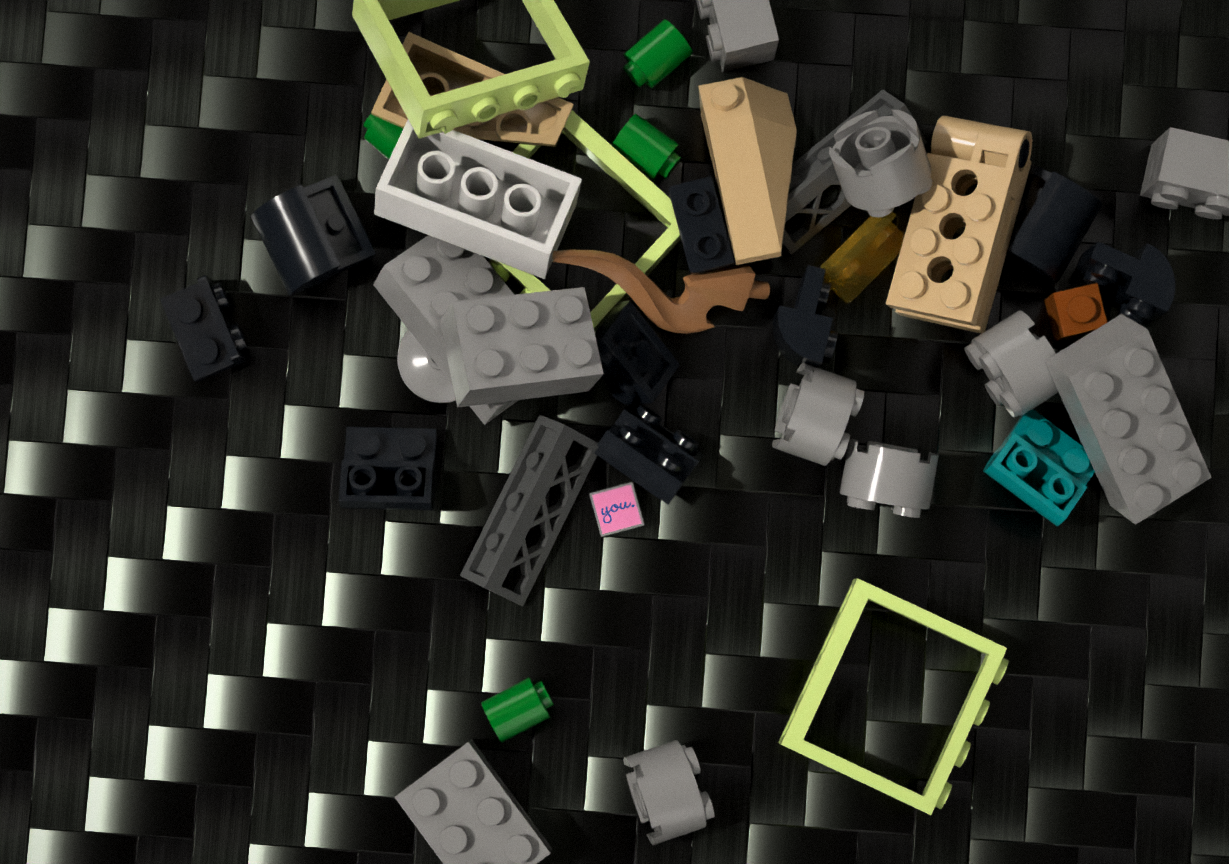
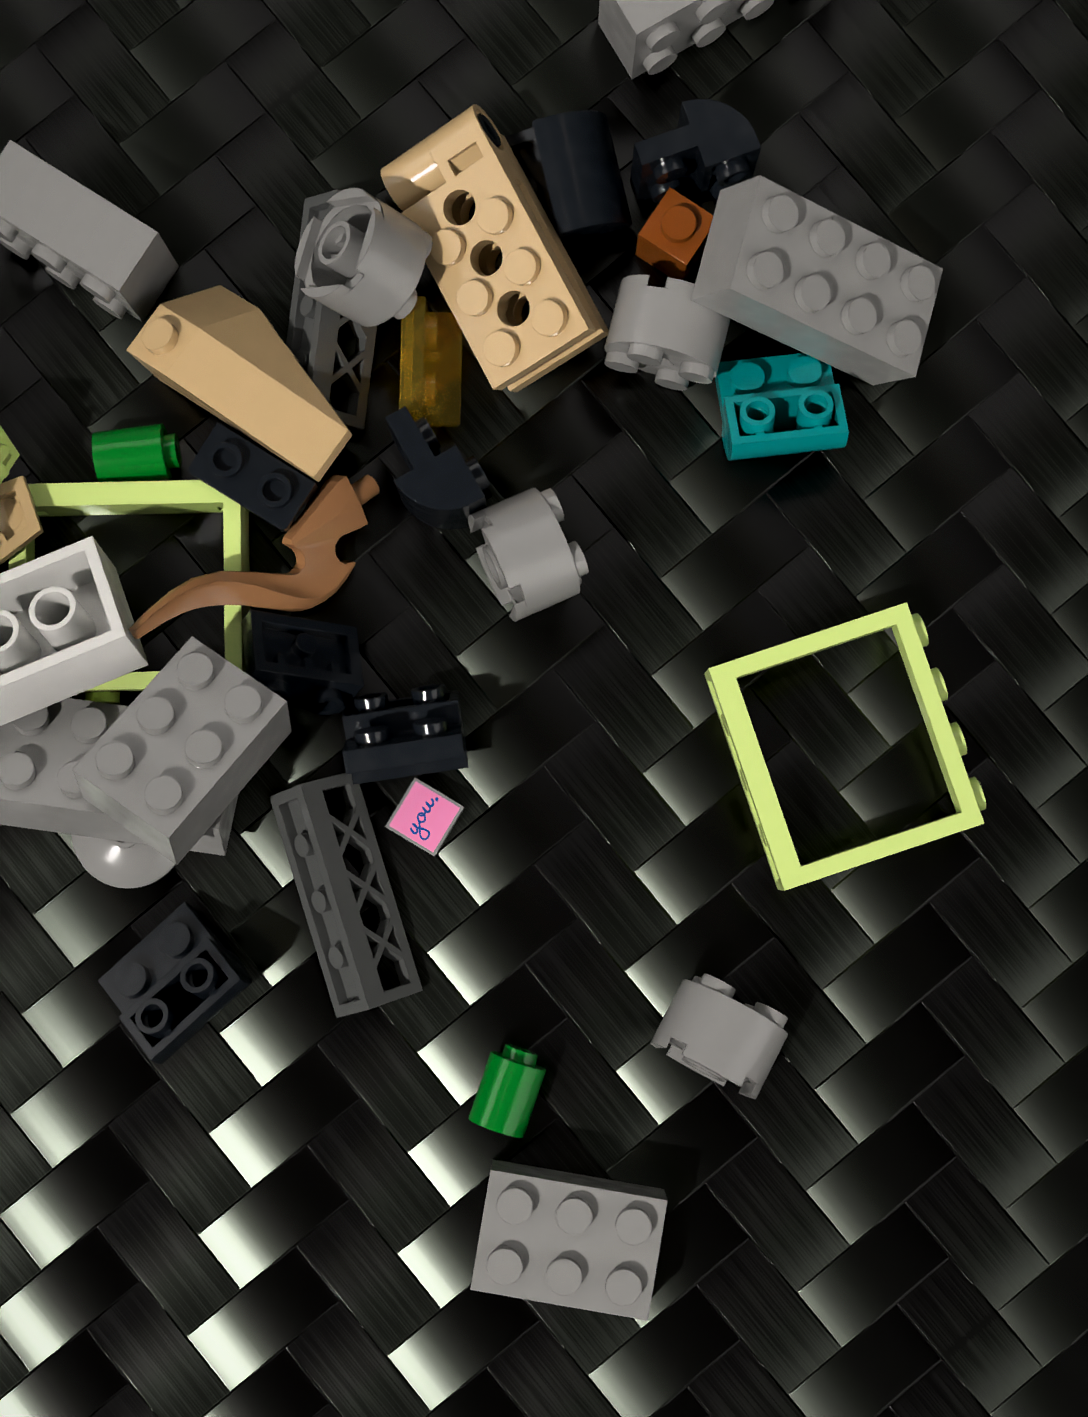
camera: 45 degrees left, 0 degrees up
green brick [623,19,693,88] -> none
light grey brick [840,439,939,518] -> none

